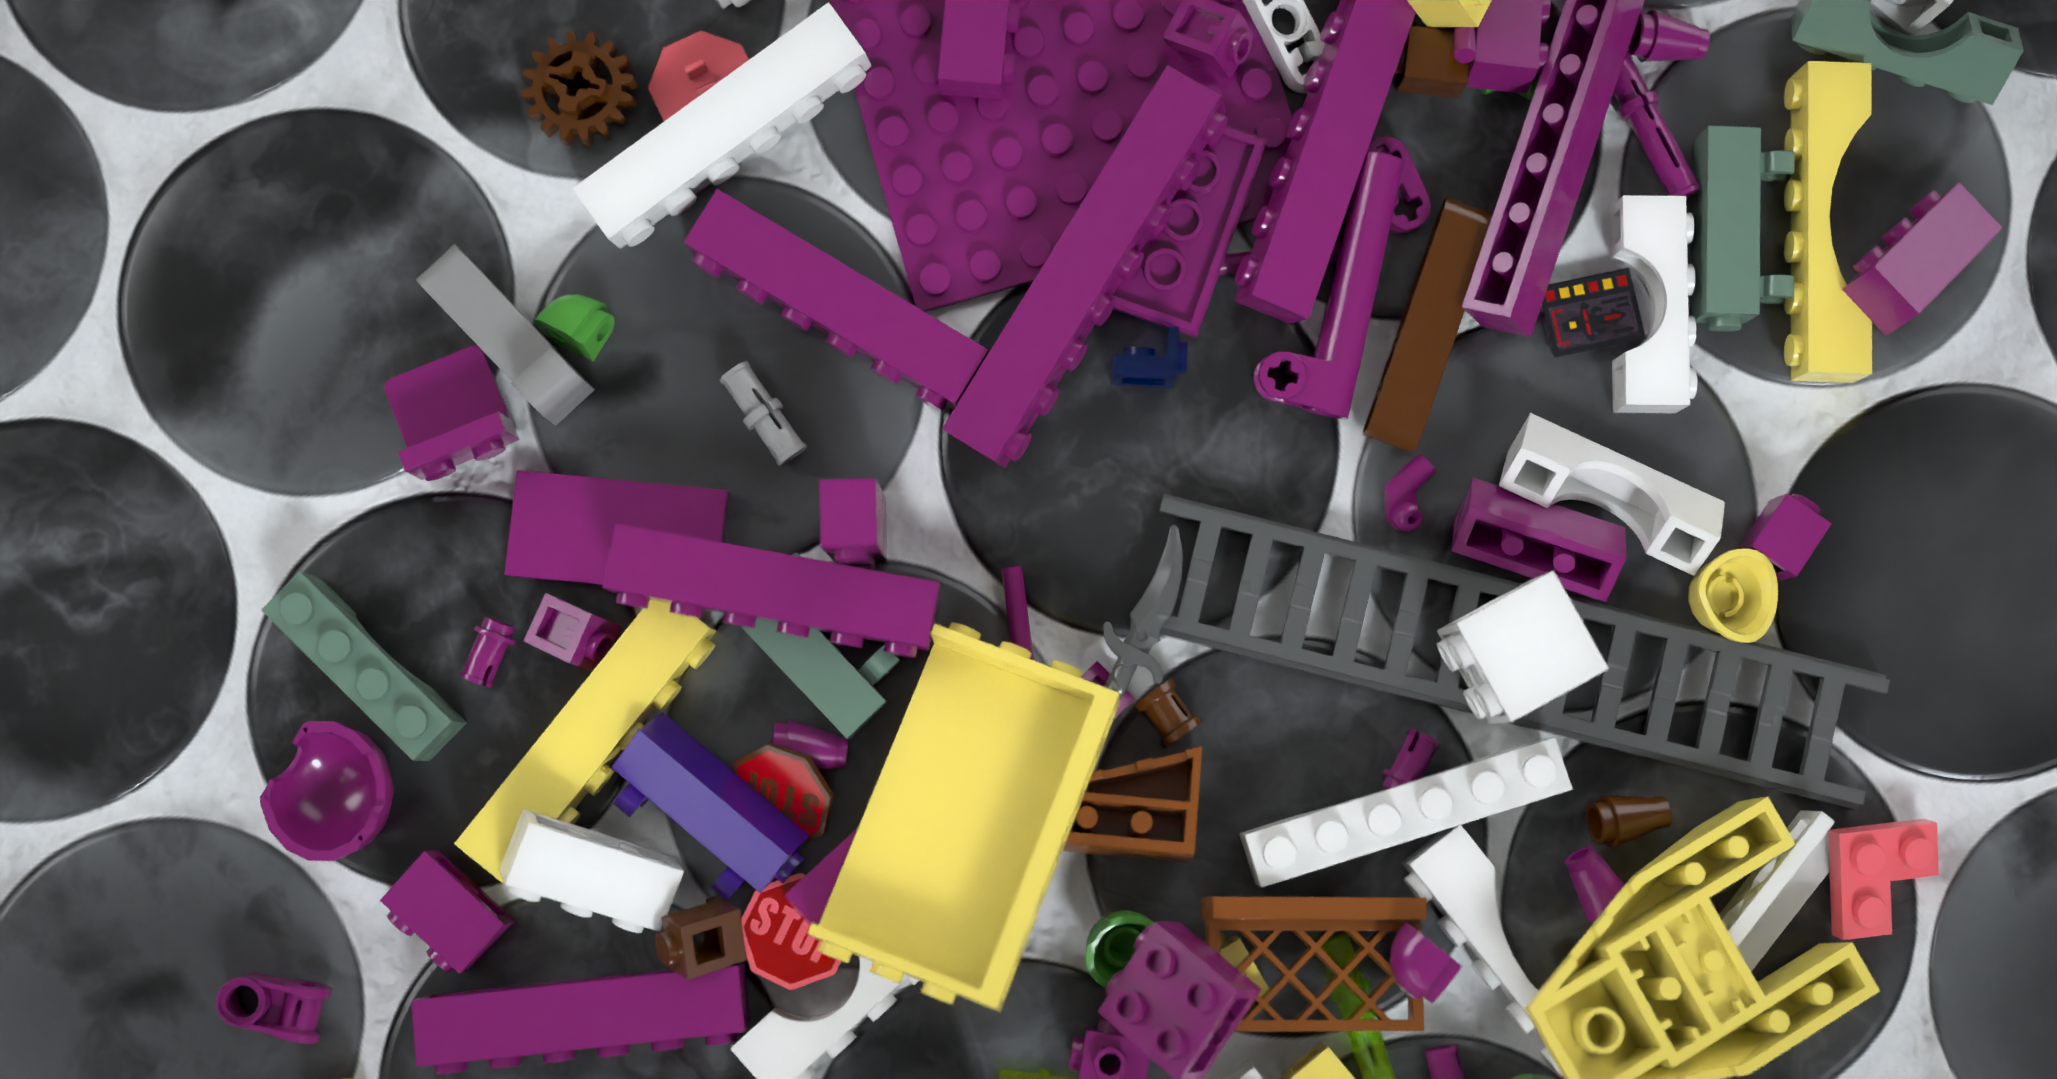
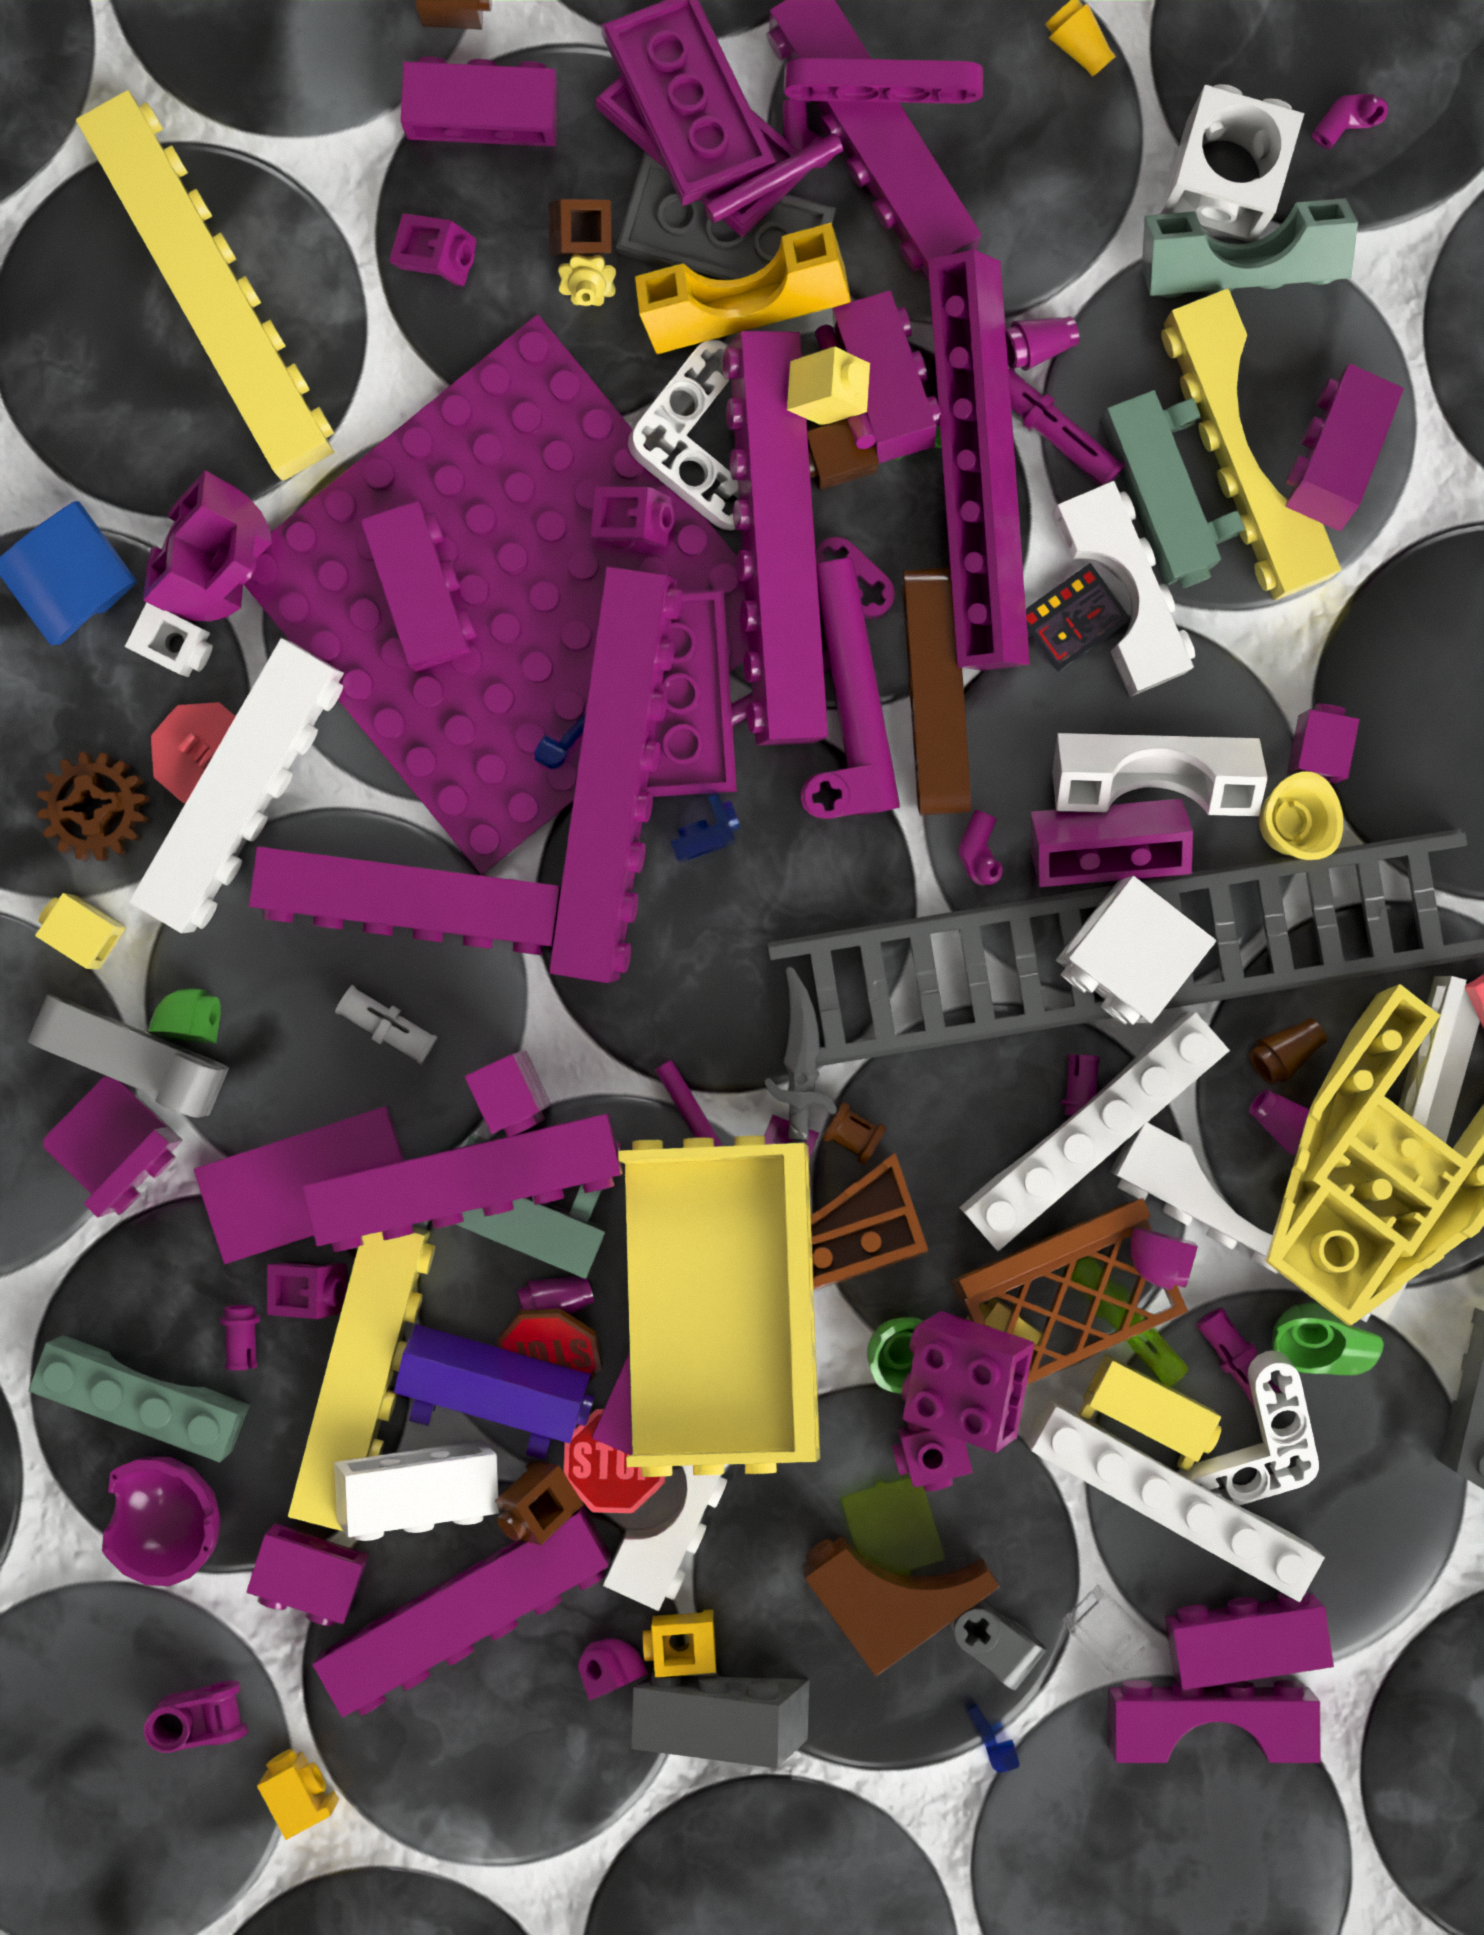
camera: 20 degrees left, 5 degrees up
none -> light yellow brick [35,893,127,969]
none -> clear blue hand [534,713,586,769]

